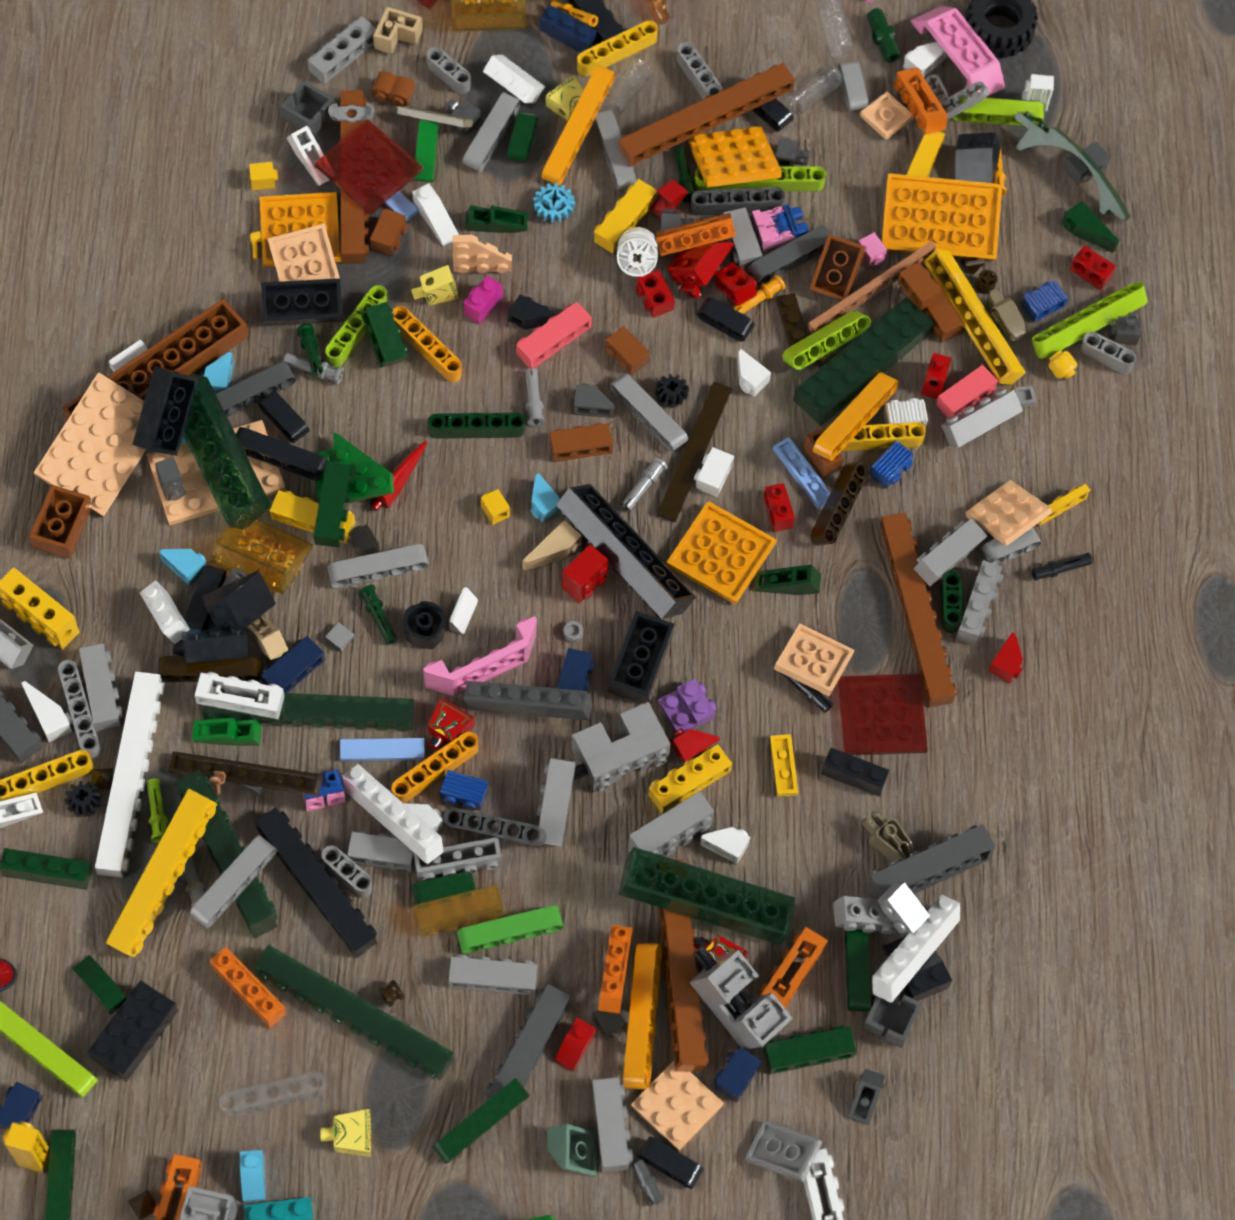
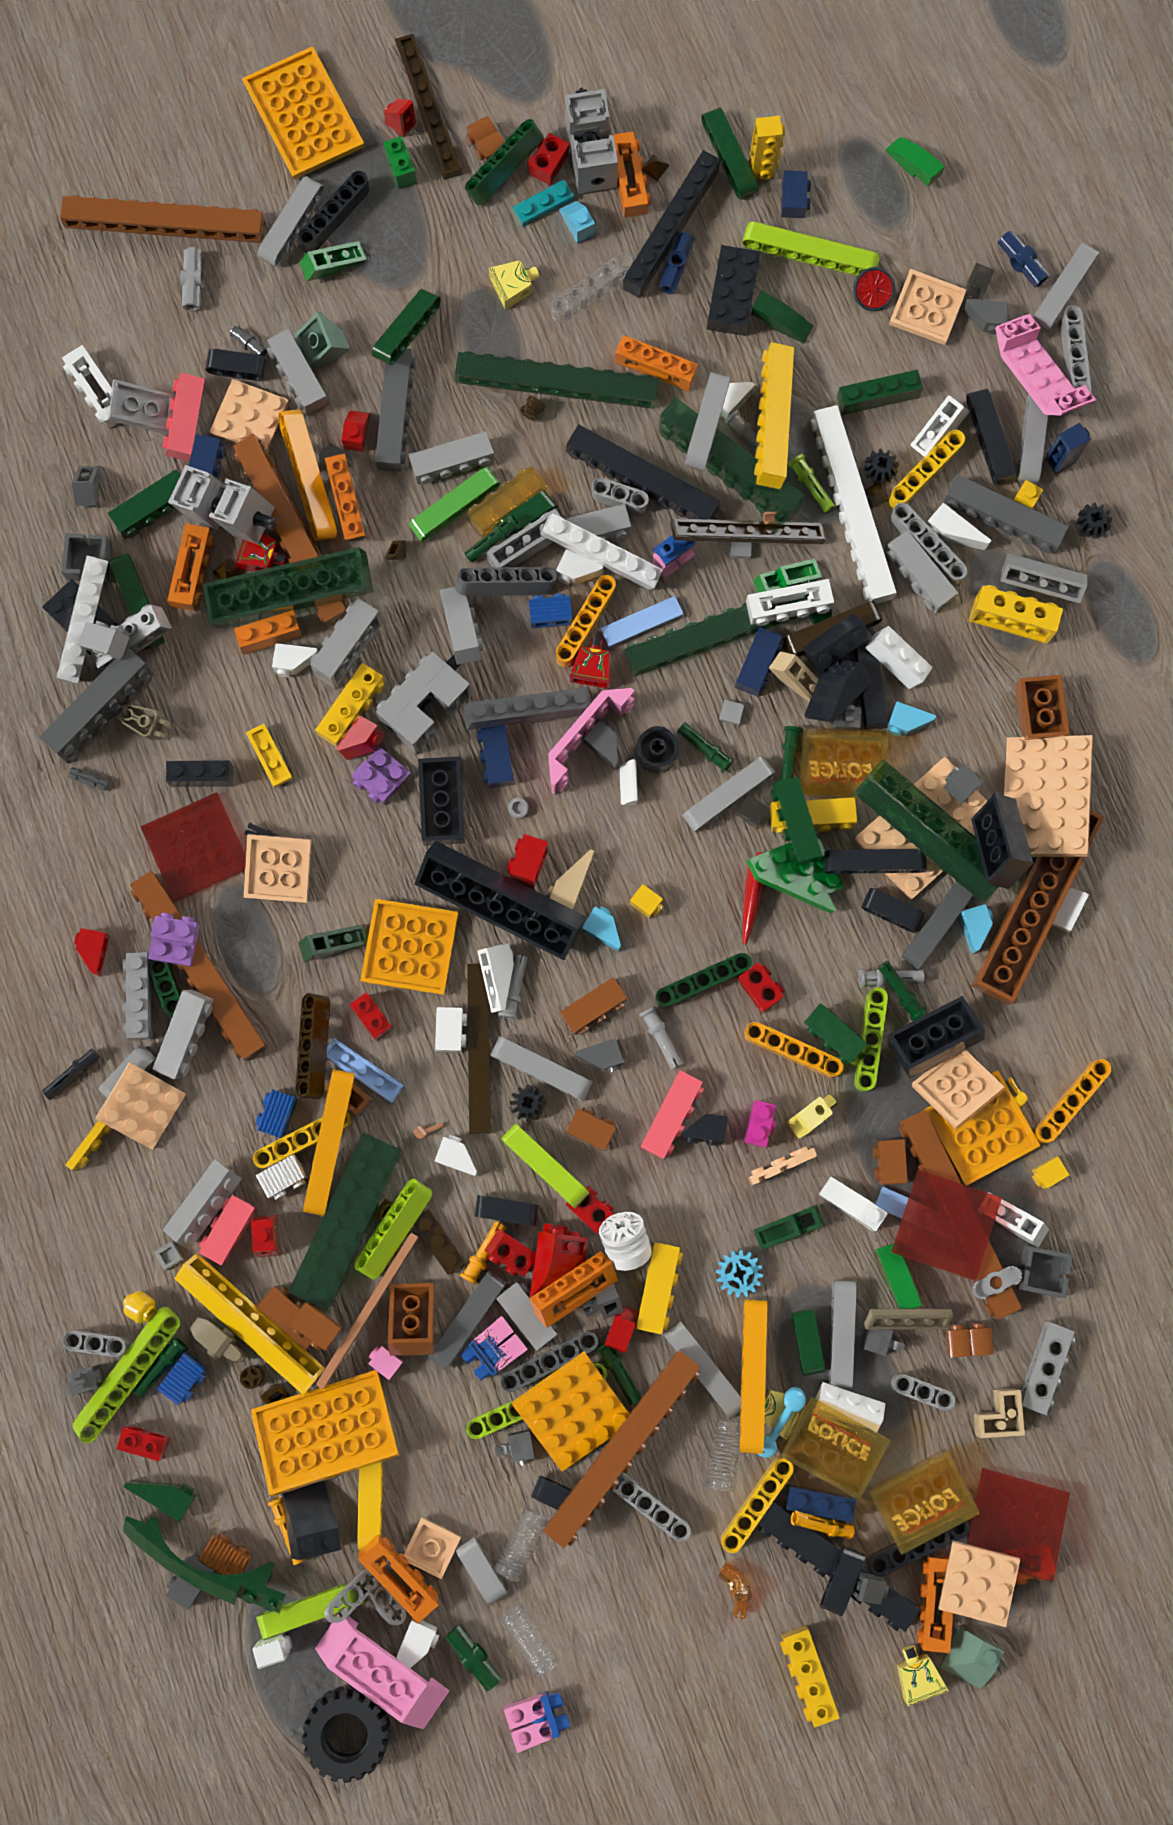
camera: 160 degrees right, 15 degrees up
none -> dark grey axle [68,767,110,791]
none -> dark green pin [132,1336,188,1398]
none -> medium lavender plate [148,913,200,967]
none -> coral brick [162,372,205,461]
none -> dark orange brick [198,1533,253,1575]
none -> dark brown slope [213,558,242,587]
none -> orange brick [234,610,302,655]
none -> dark brown slope [385,540,406,560]
none -> nougat hand [413,1122,444,1140]
none -> dark green pin [464,513,521,563]
none -> white slope [478,943,514,1013]
none -> lime beam [501,1123,590,1208]
none -> dark grey slope [584,720,618,770]
none -> black brick [623,150,720,298]
none -> dark blue piece [659,232,695,294]
none -> white slope [720,382,755,420]
none -> red brick [737,962,784,1013]
none -> medium azure piece [758,1387,806,1458]
none -> clear yellow slope [779,1397,891,1500]
none -> dark green pin [780,726,803,781]
none -> light orange beam [1033,1059,1111,1144]

